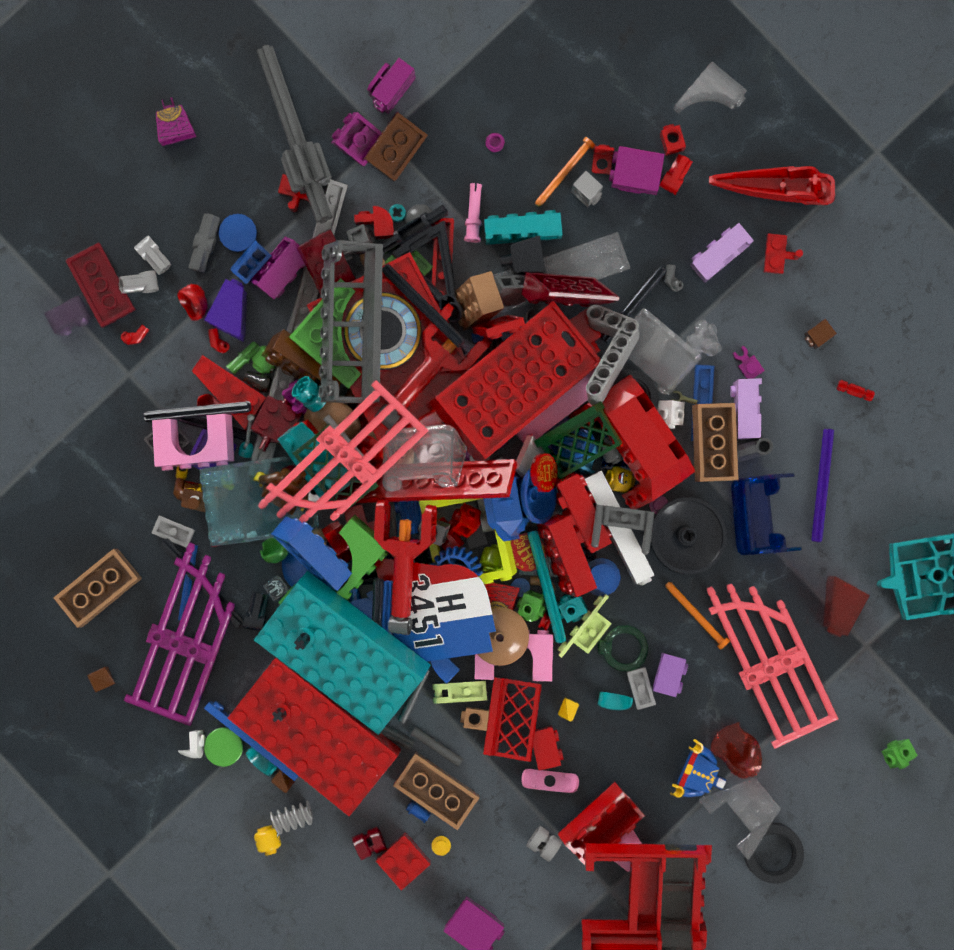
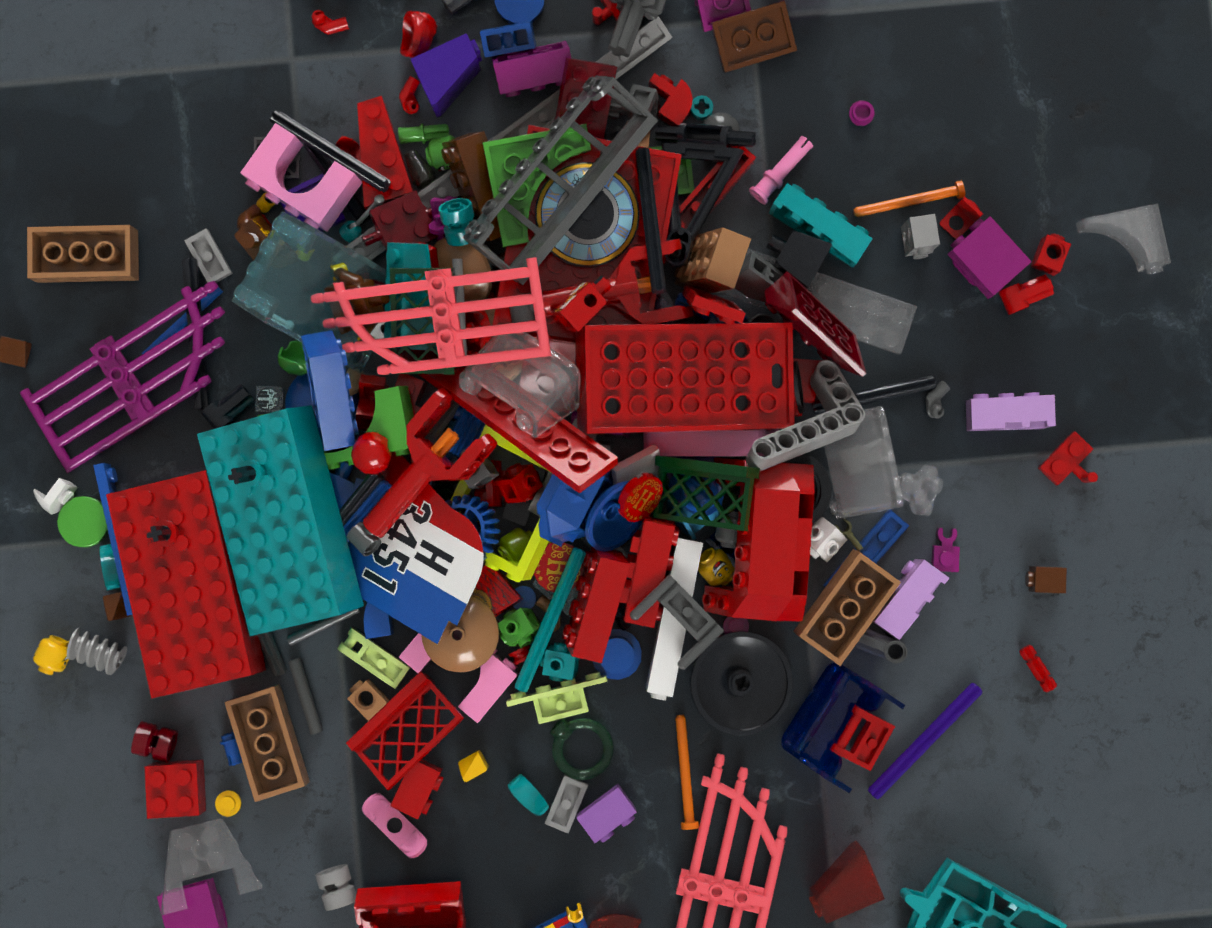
camera: 35 degrees right, 0 degrees up
red piece [709,166,835,205] -> none
none -> clear wing [161,818,263,916]
none -> red hair [351,432,392,474]
none -> red torso [551,276,612,332]
none -> black piece [793,361,804,413]
none -> red plate [830,705,895,771]

